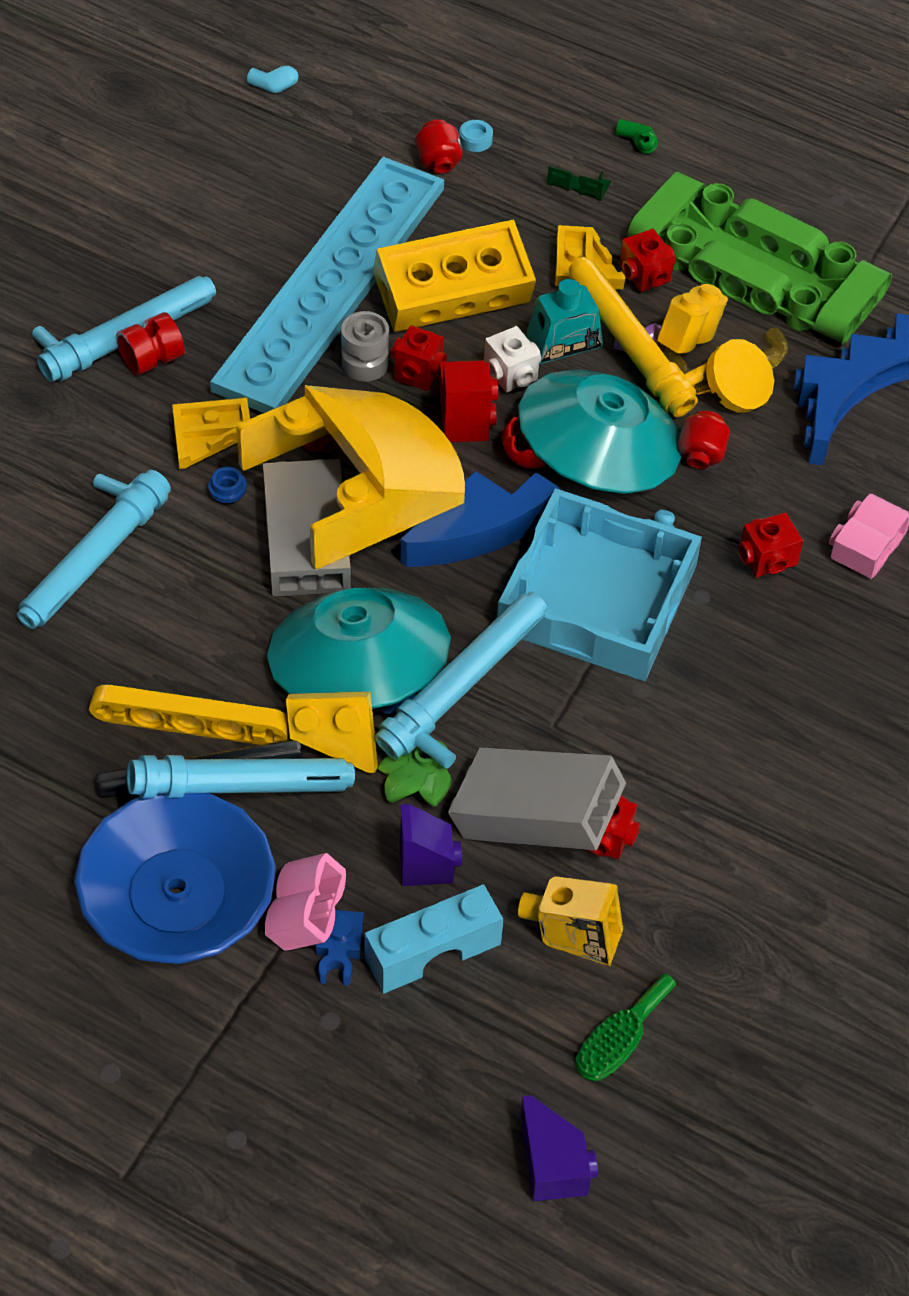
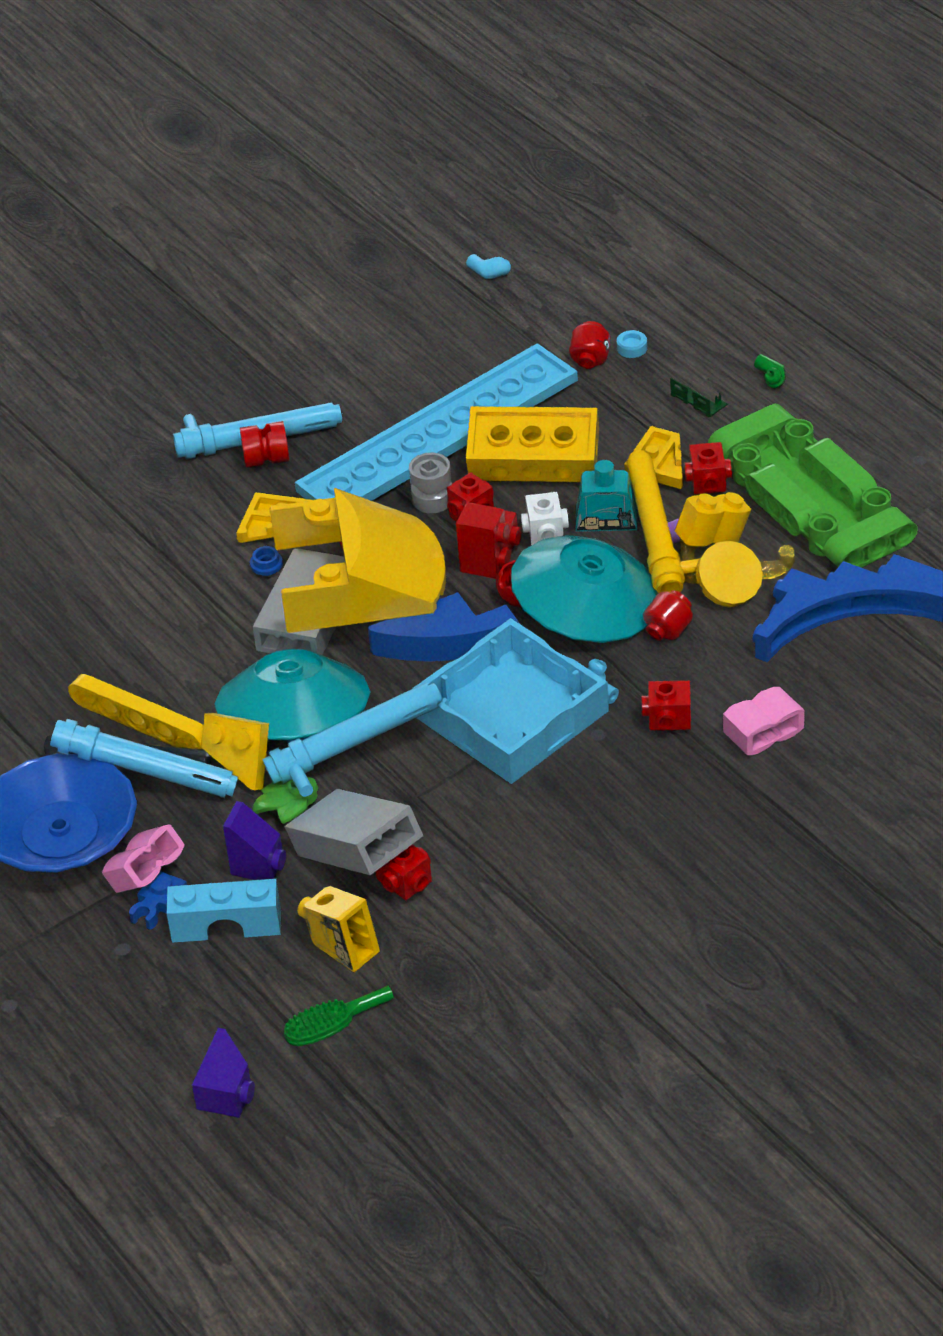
camera: 30 degrees right, 10 degrees down
medium azure cylinder [17,470,171,629] -> none

